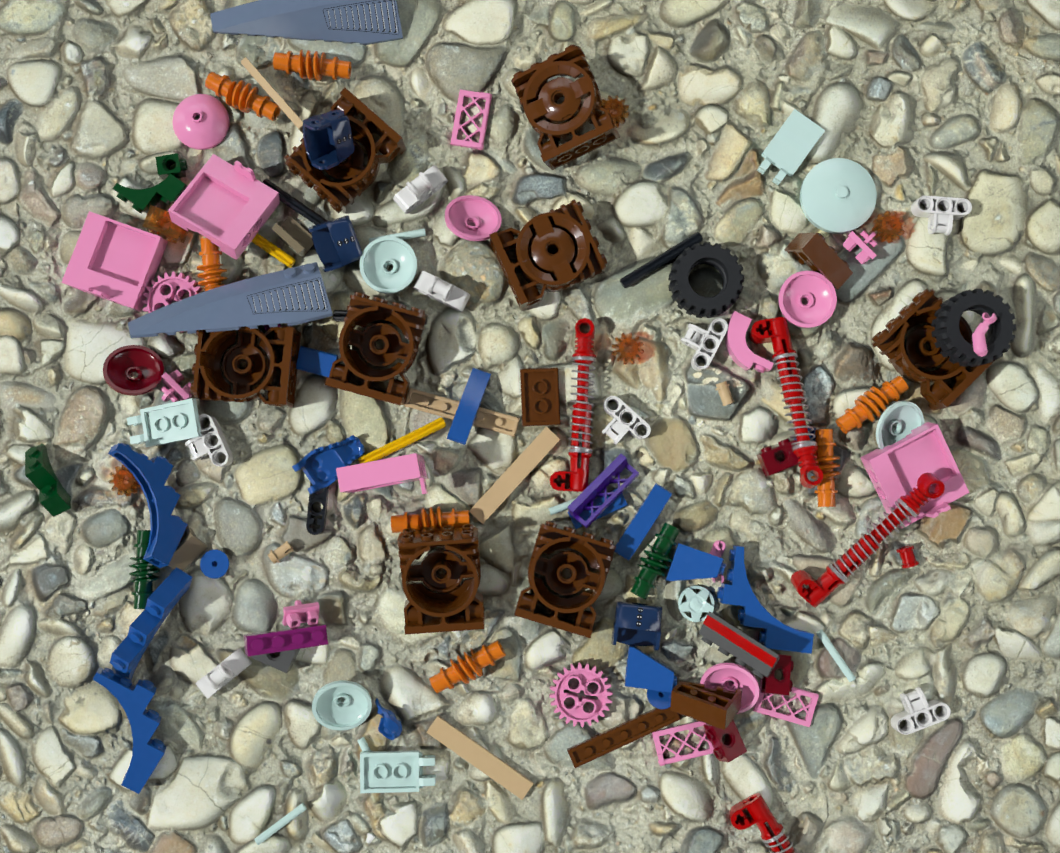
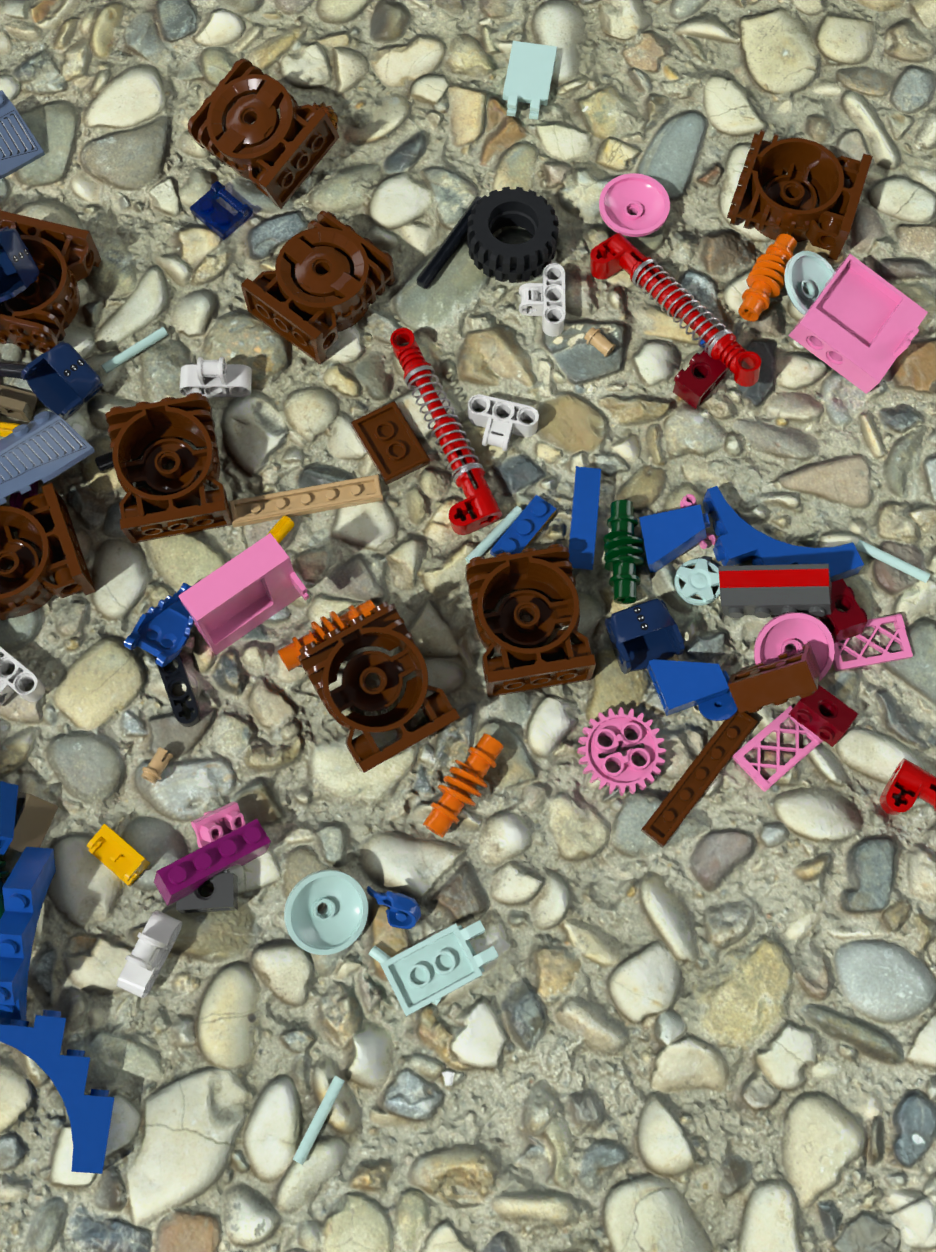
camera: 25 degrees left, 15 degrees down
blue piece [200,549,229,579] -> none
blue slope [296,346,338,377] -> none
light aqua dish [360,236,417,294] -> none
white piece [393,165,448,214] -> none
tan tile [426,715,533,800] -> none
bright pink dish [444,195,502,241] -> none
blue slope [447,368,491,445] -> none
bright pink window [450,89,492,150] -> none
tan tile [469,427,560,524] -> none
dark purple fence [567,454,639,528] -> none
clear orange gear [612,333,644,365] -> none
bright pink arch [725,311,774,373] -> none
reddish brown wedge [784,233,853,290] -> none
red piece [791,472,945,608] -> none
light aqua dish [800,158,877,234] -> none
orange piece [811,429,841,507] -> none
bright pink hips [843,231,877,264] -> none
clear orange gear [871,211,906,244] -> none
red bush [896,545,919,569] -> none
white piece [911,196,972,236] -> none
black tyre [932,289,1016,367] -> none
bright pink arm [972,312,997,357] -> none
none -> yellow hinge [87,823,150,887]
none -> clear blue plate [190,181,253,240]

